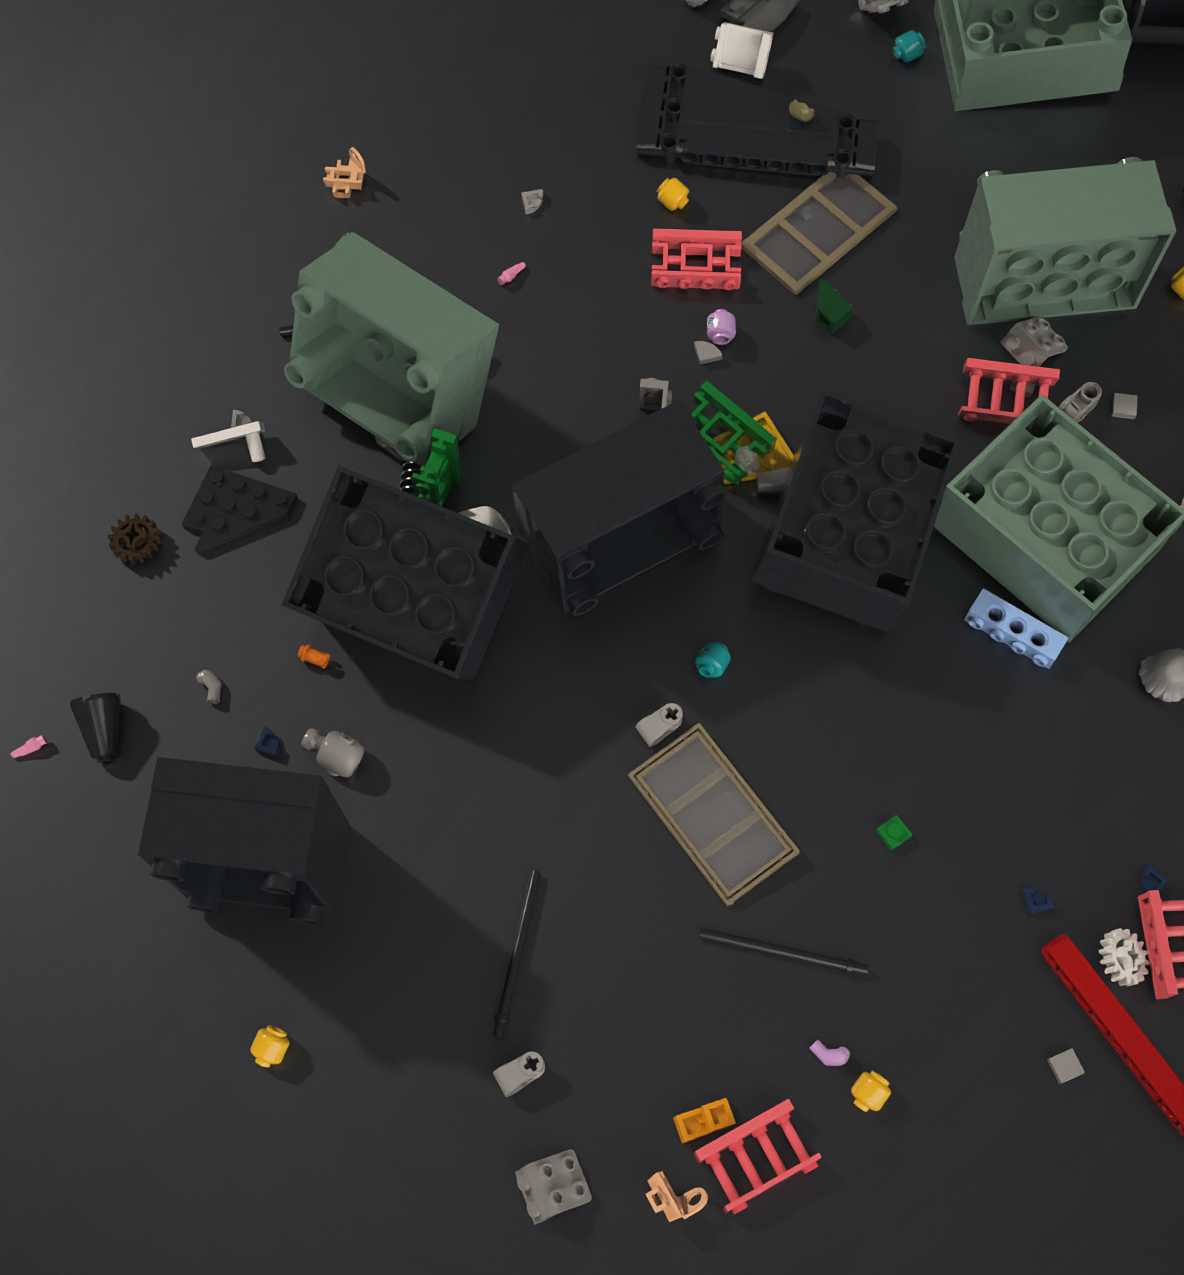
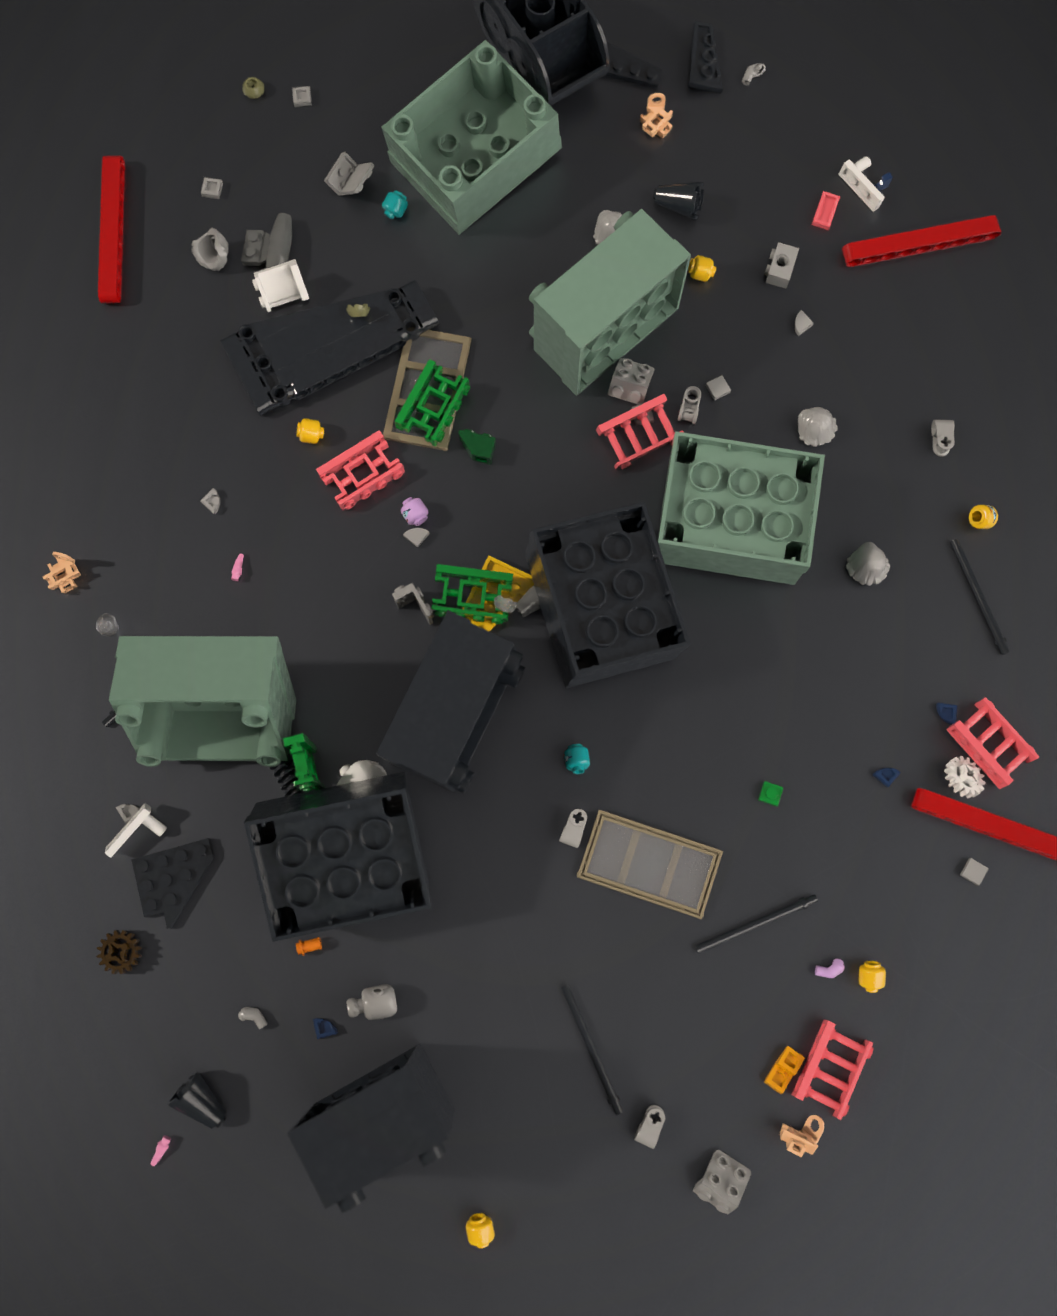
camera: 35 degrees left, 10 degrees up
light blue brick [964,588,1068,669] -> none
none -> green fence [395,359,471,447]

